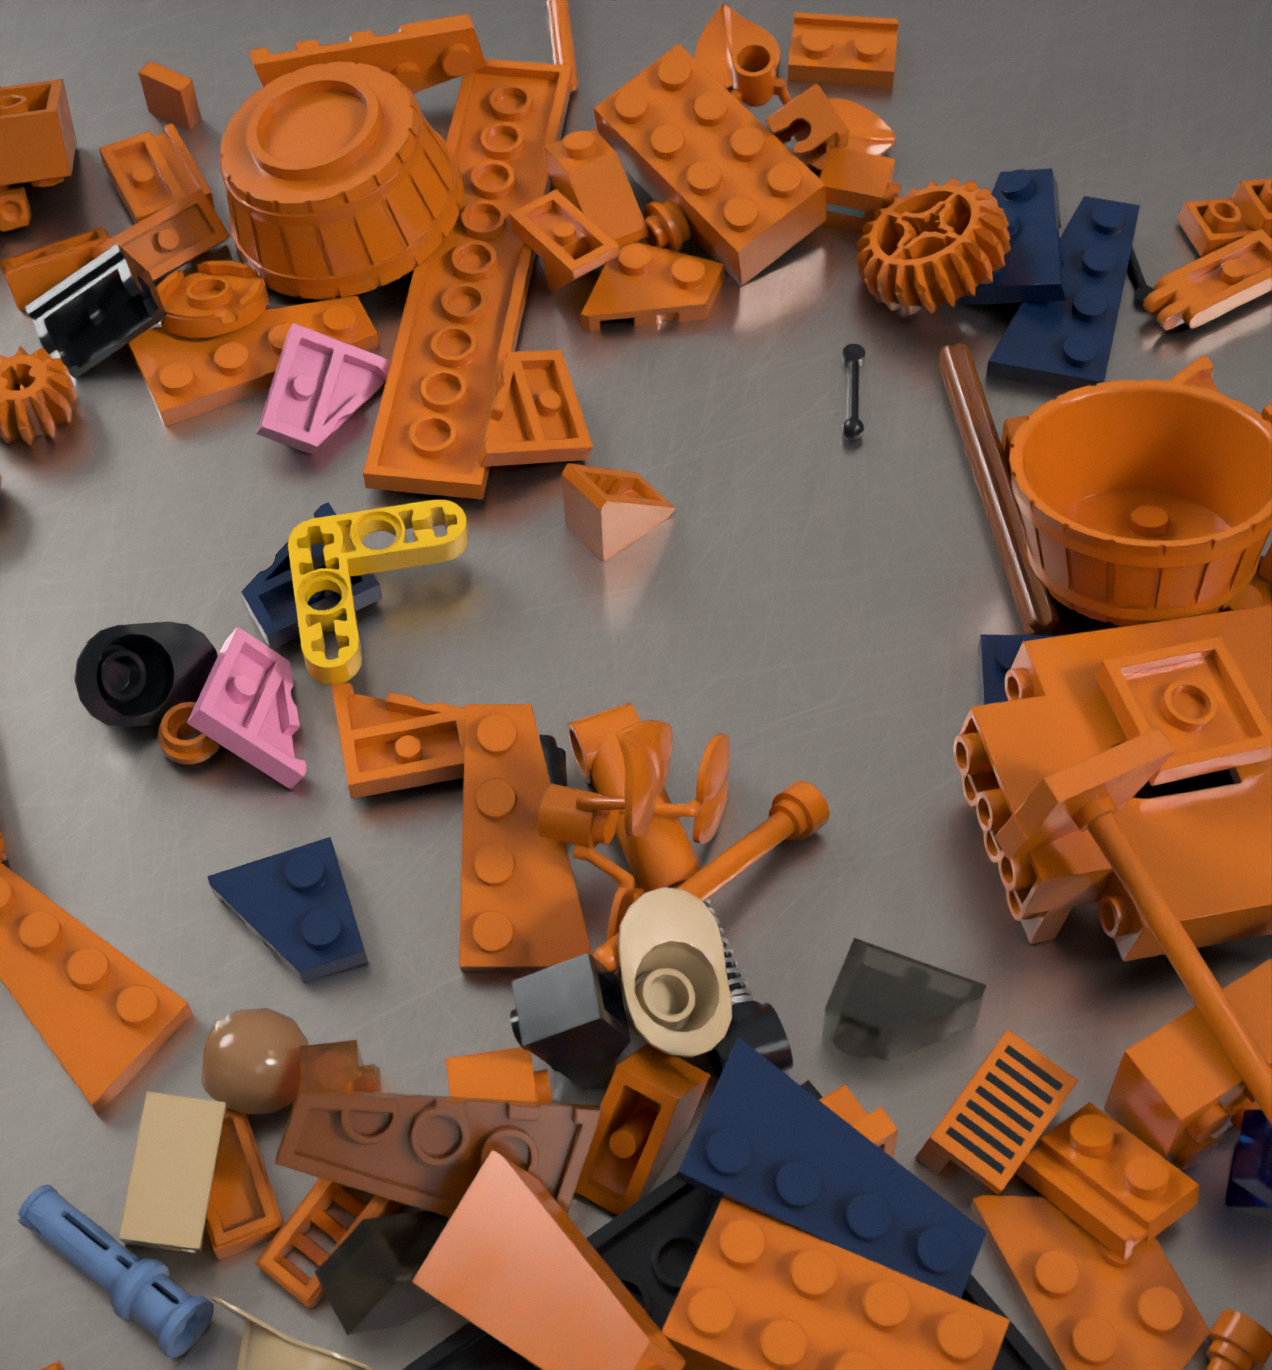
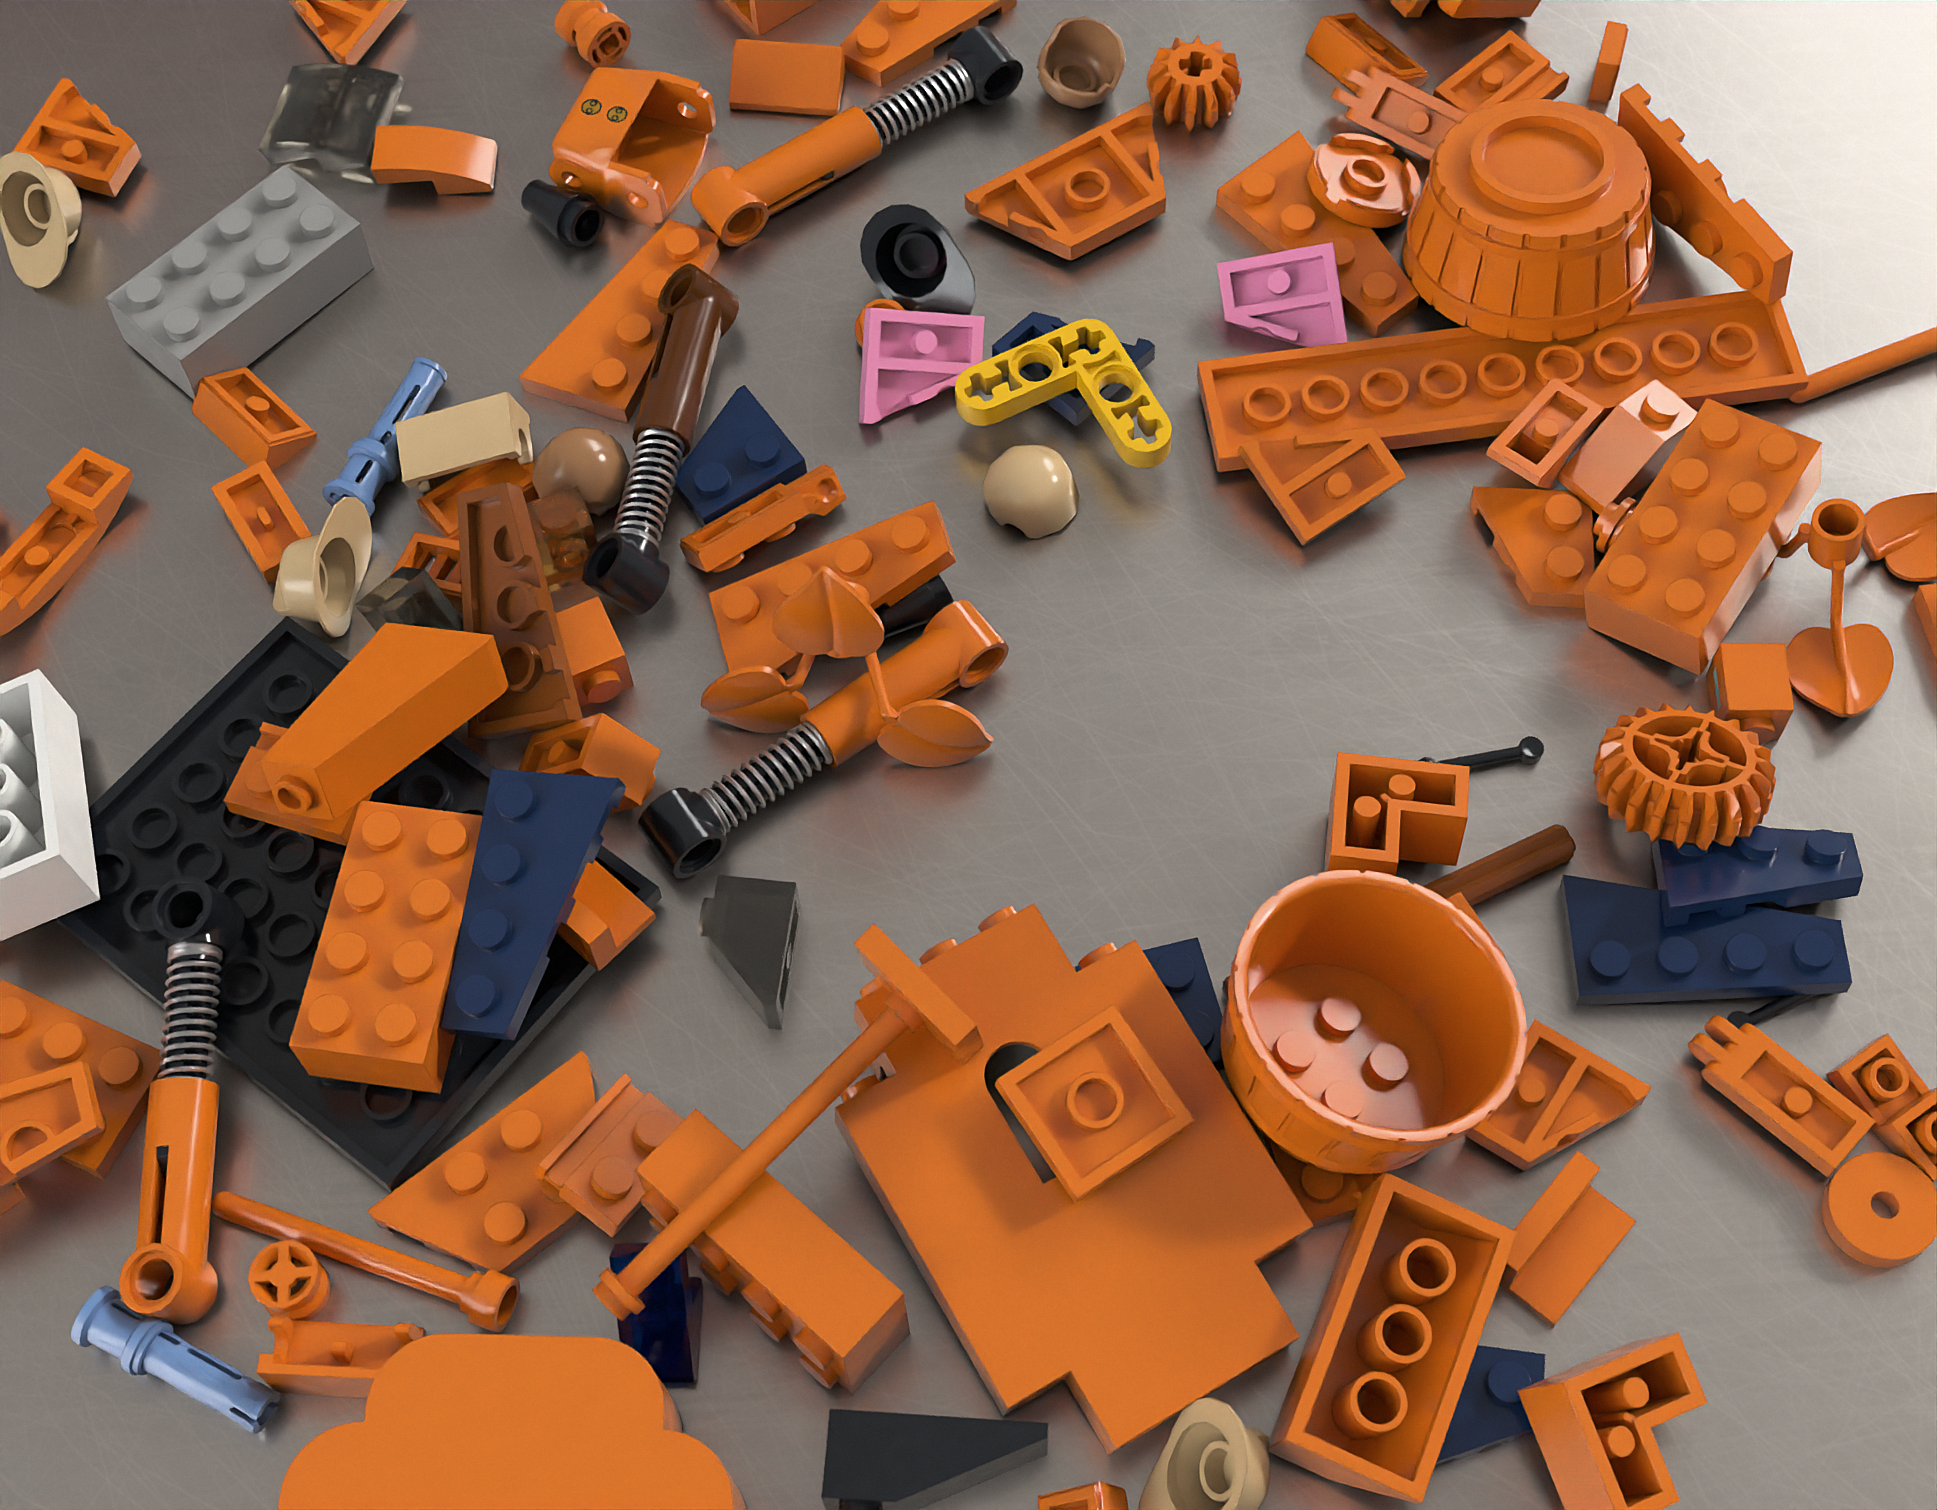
camera: 75 degrees right, 5 degrees up
black hinge [25,244,167,379] -> none
orange wing [331,683,465,799] -> none
black slope [510,953,631,1090] -> none
orange slope [561,464,675,563] -> none
orange piece [593,781,829,973] -> none
tan piece [618,887,732,1057] -> none
orange hinge [765,83,849,166] -> none
orange panel [914,1029,1078,1195] -> none
none -> piece [582,263,740,615]
none -> orange hinge [679,464,847,573]
none -> orange wing [964,102,1166,261]
none -> tan hair [981,445,1080,539]
none -> orange brick [1324,752,1469,876]

